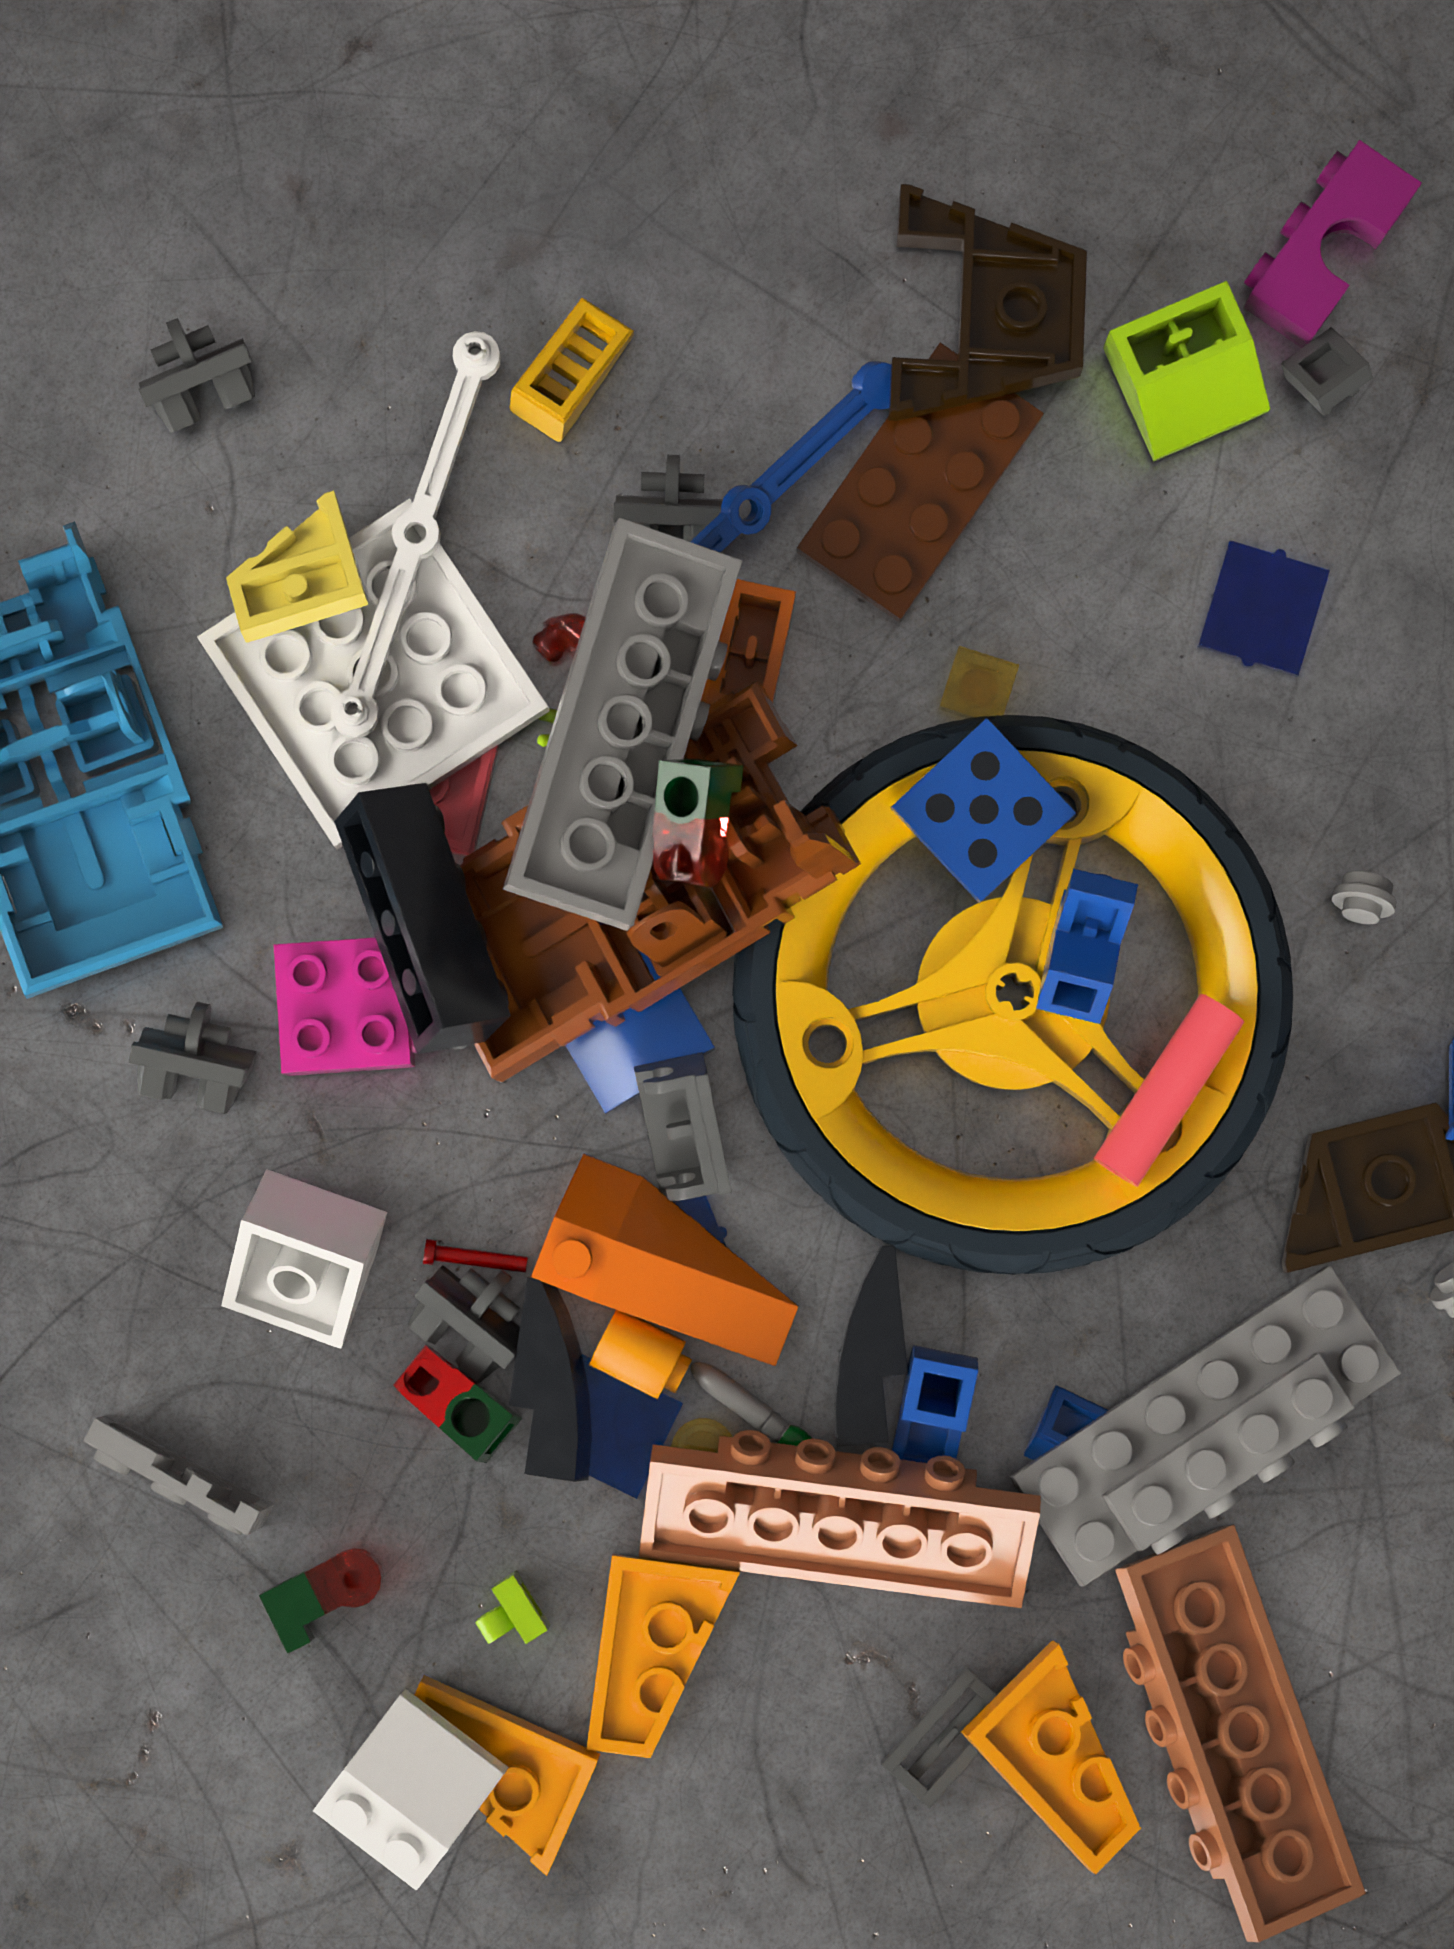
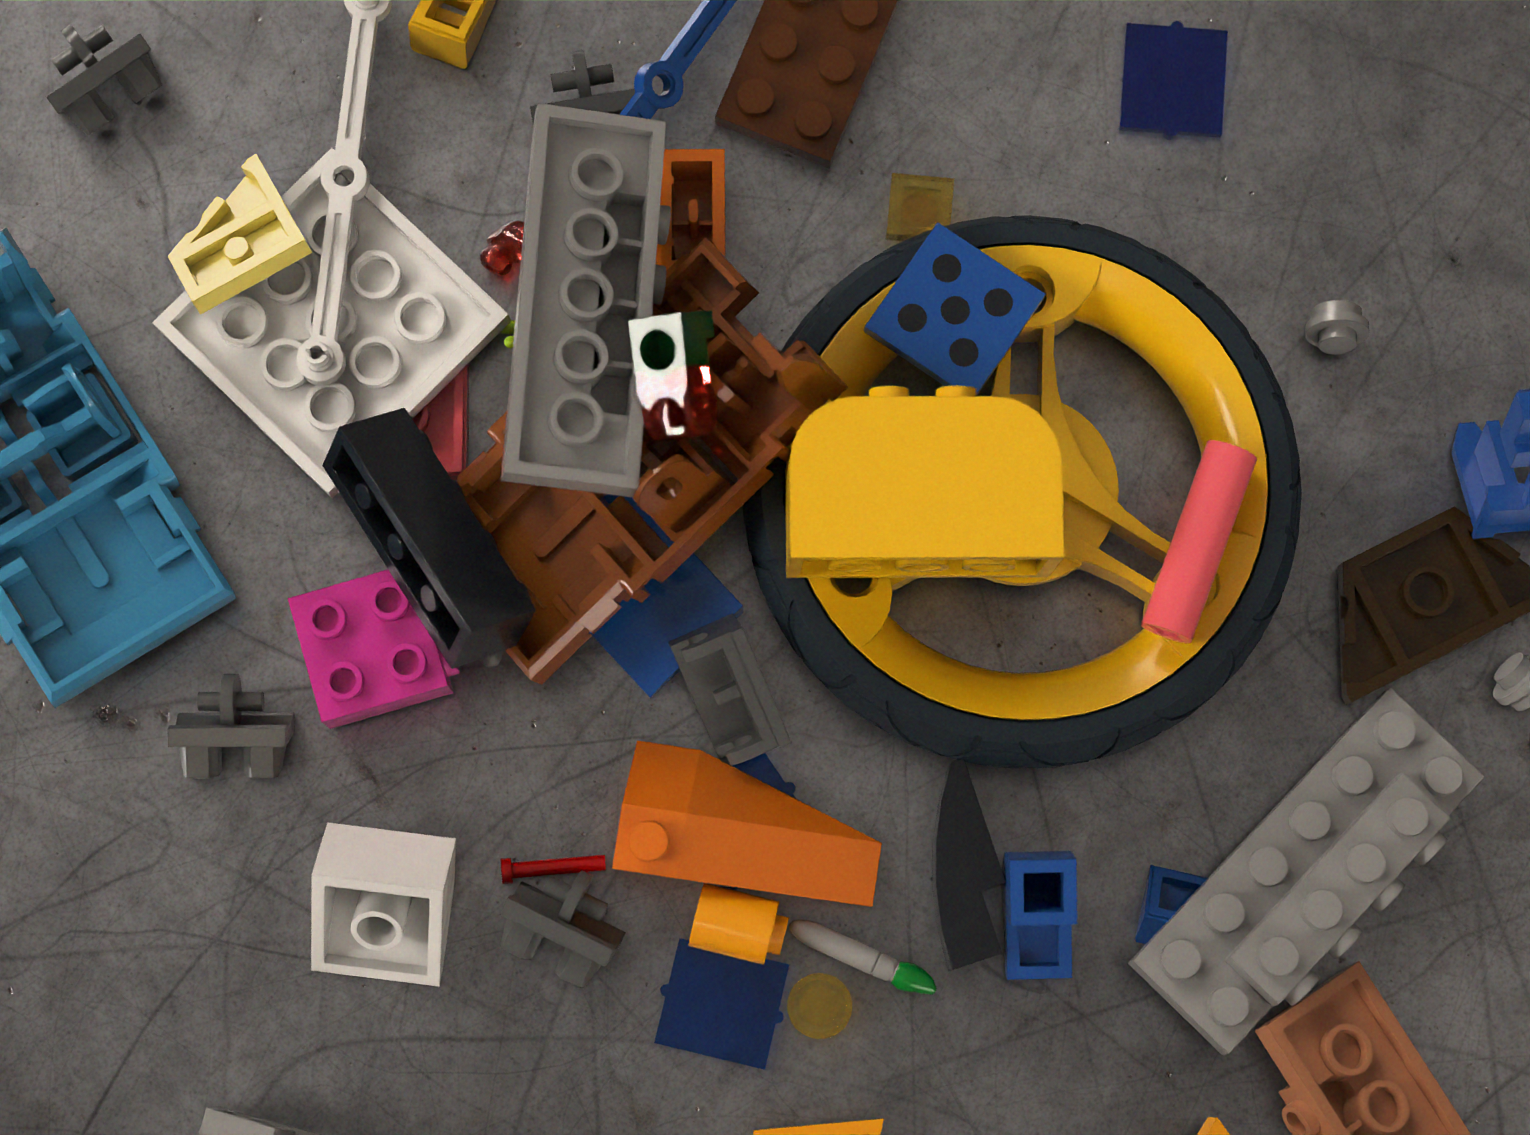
camera: 15 degrees left, 5 degrees down
leg [393,1344,523,1463] -> none
black slope [509,1277,592,1482] -> none
nougat plate [639,1430,1041,1608] -> none
blue brick [1036,869,1138,1024] -> none
none -> yellow brick [785,386,1064,578]

